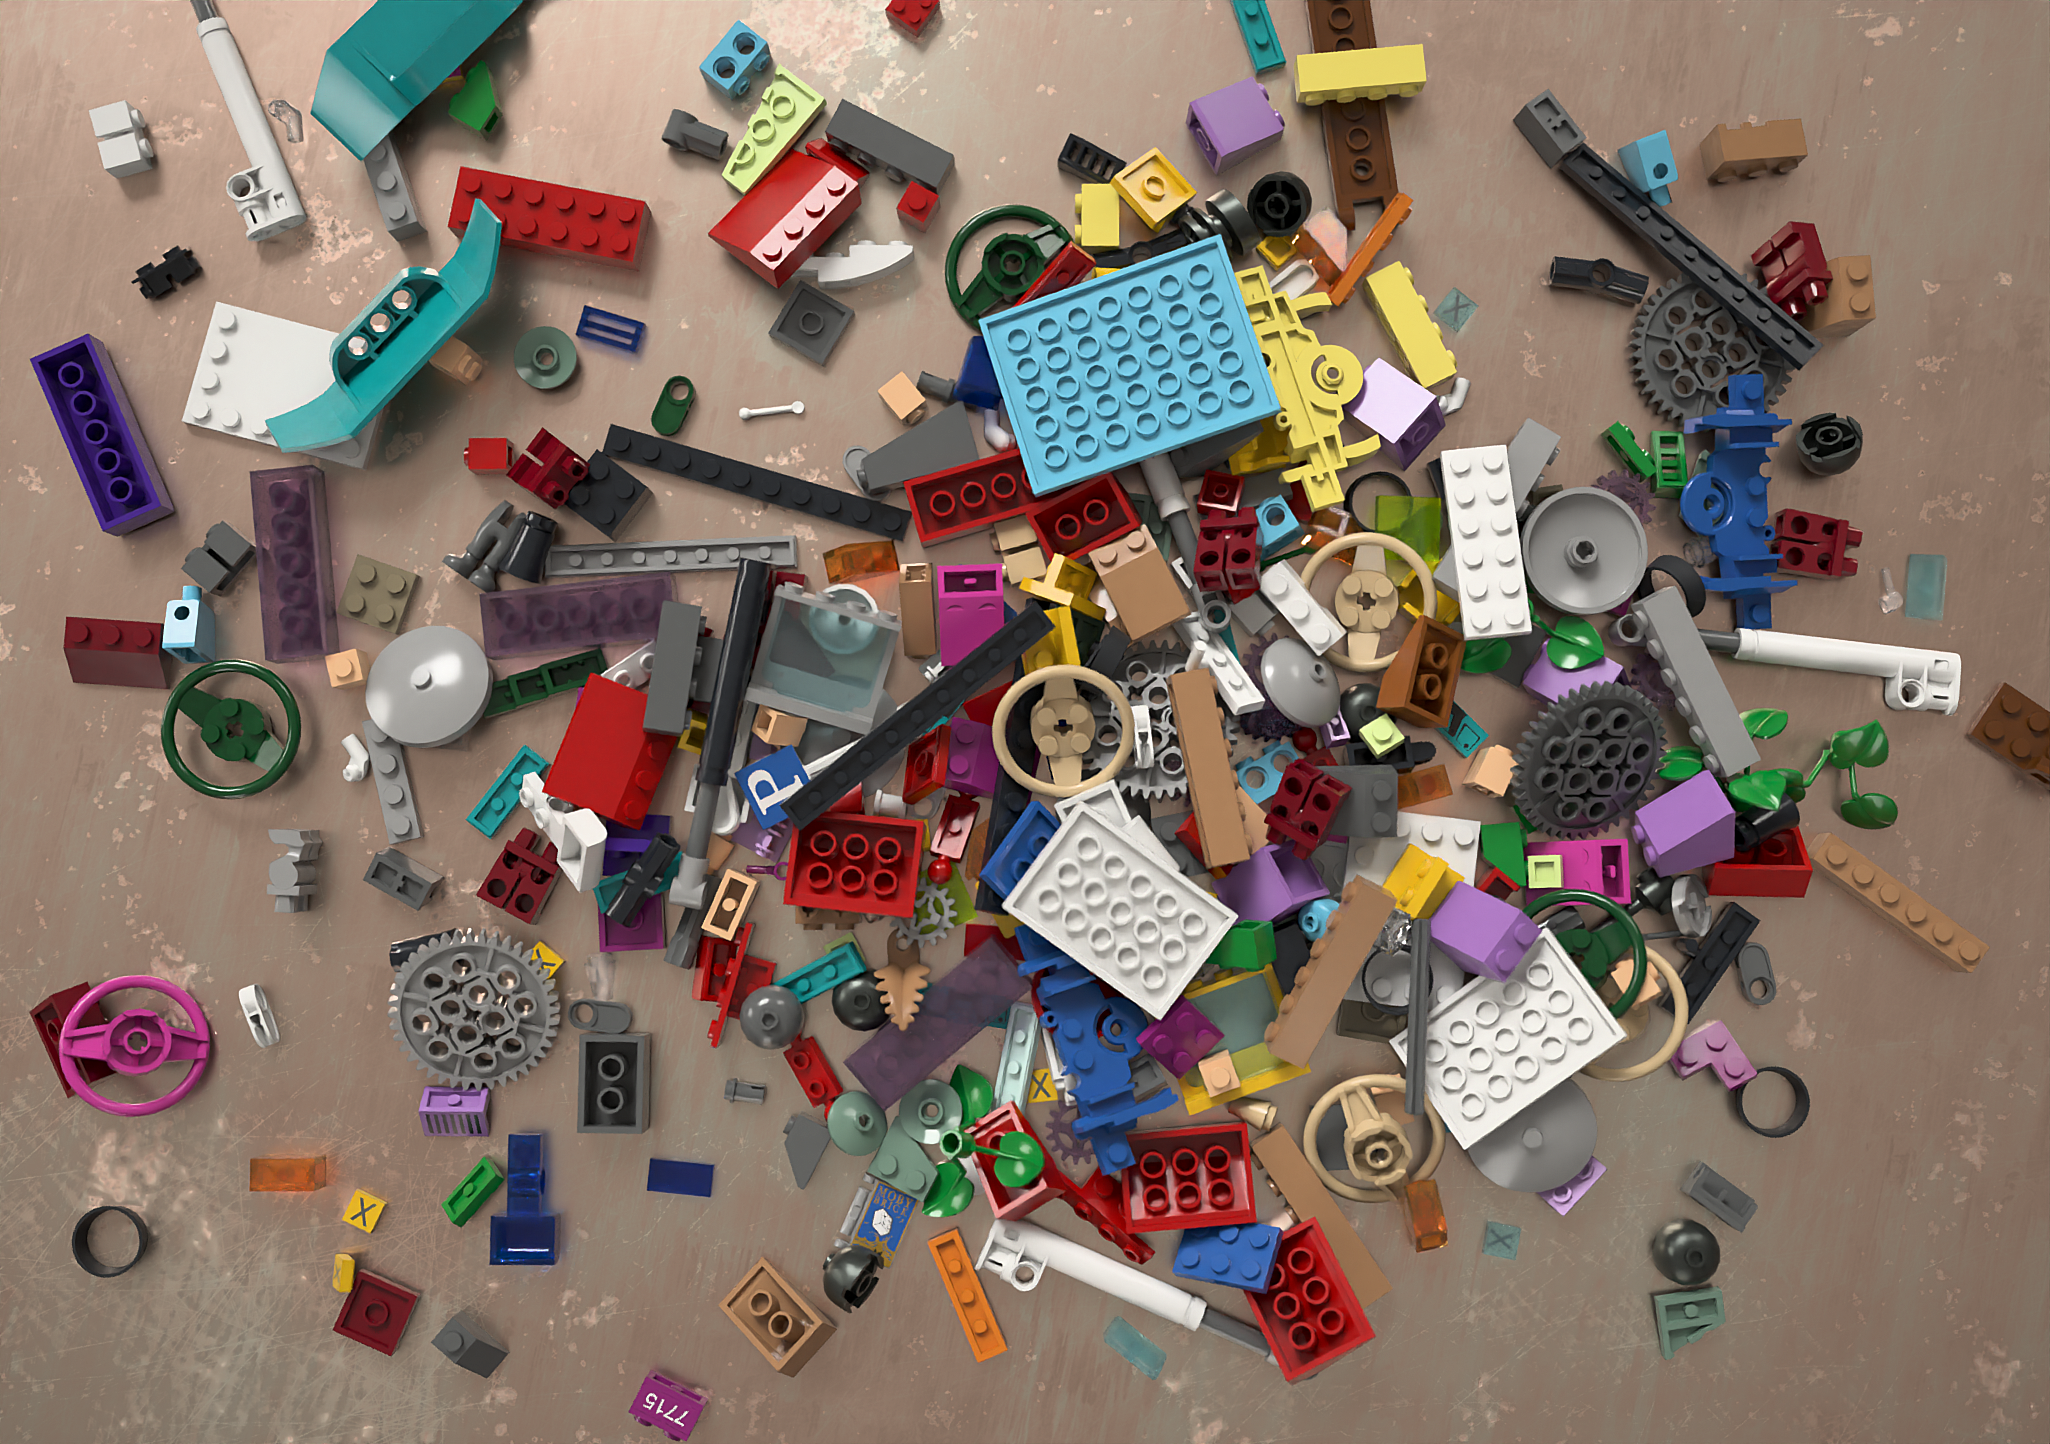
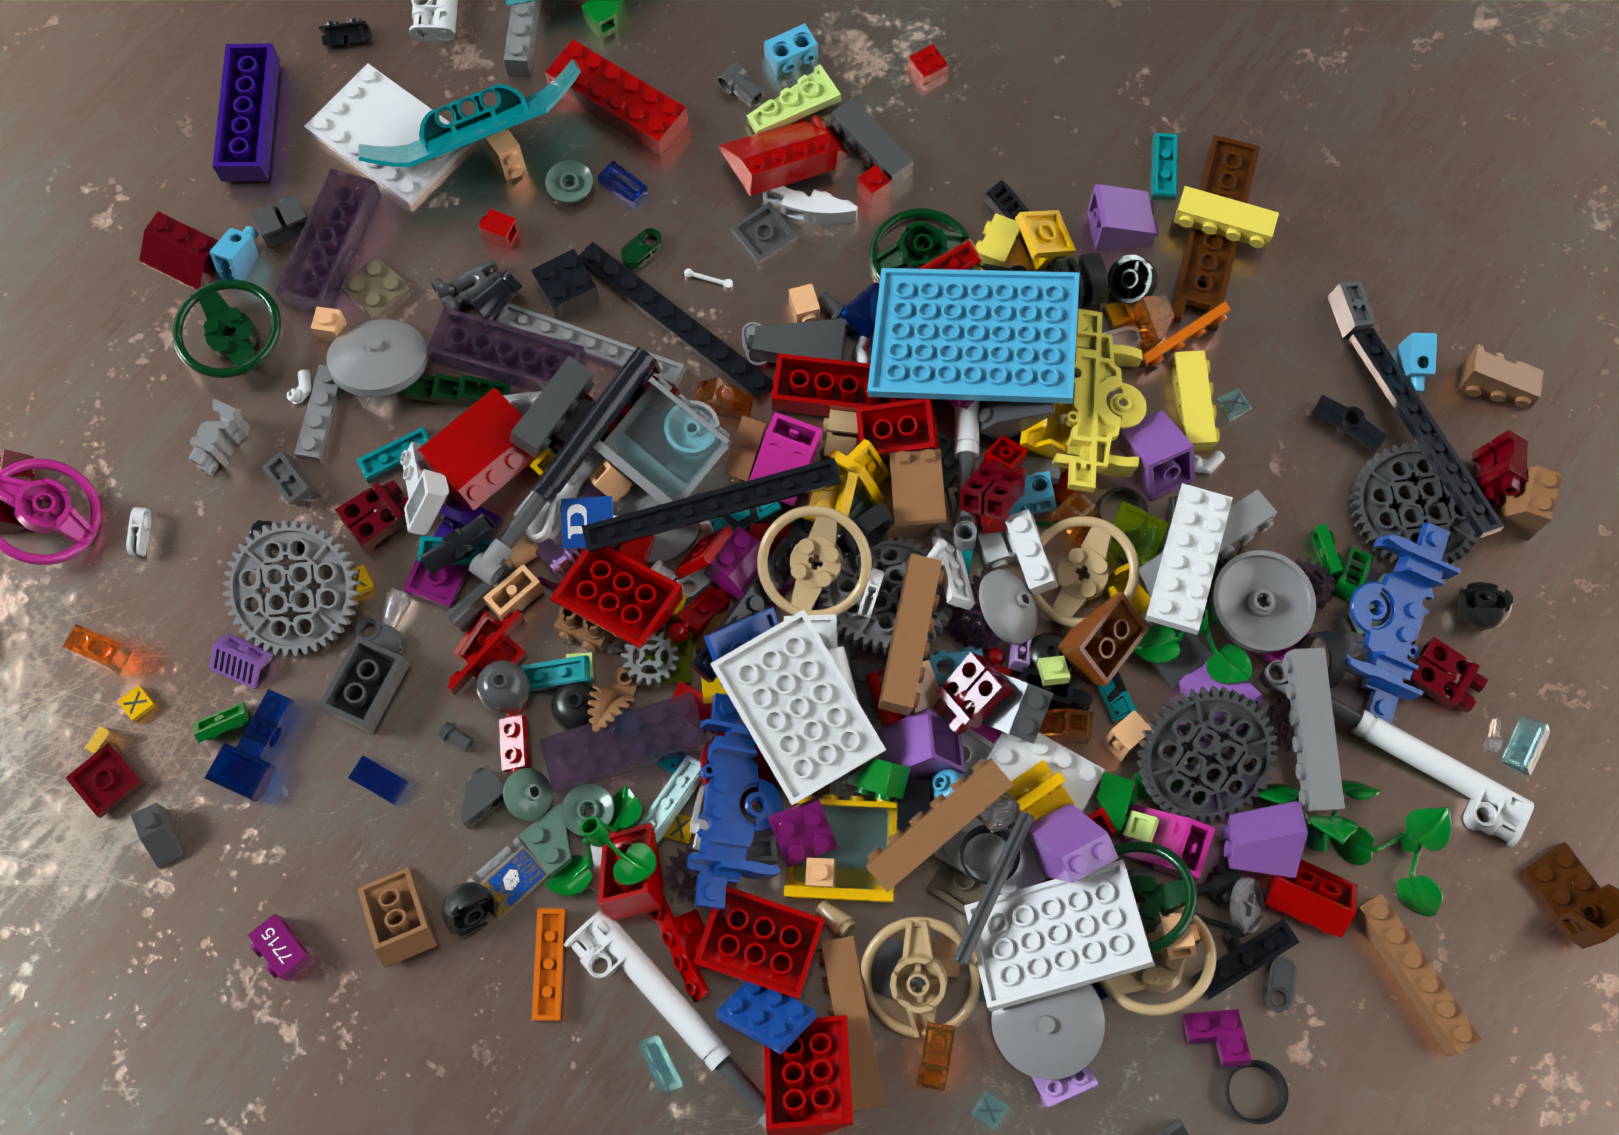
camera: 20 degrees right, 15 degrees down
dark red hips [506,427,590,510] -> none
black plant [1734,792,1800,852] -> none

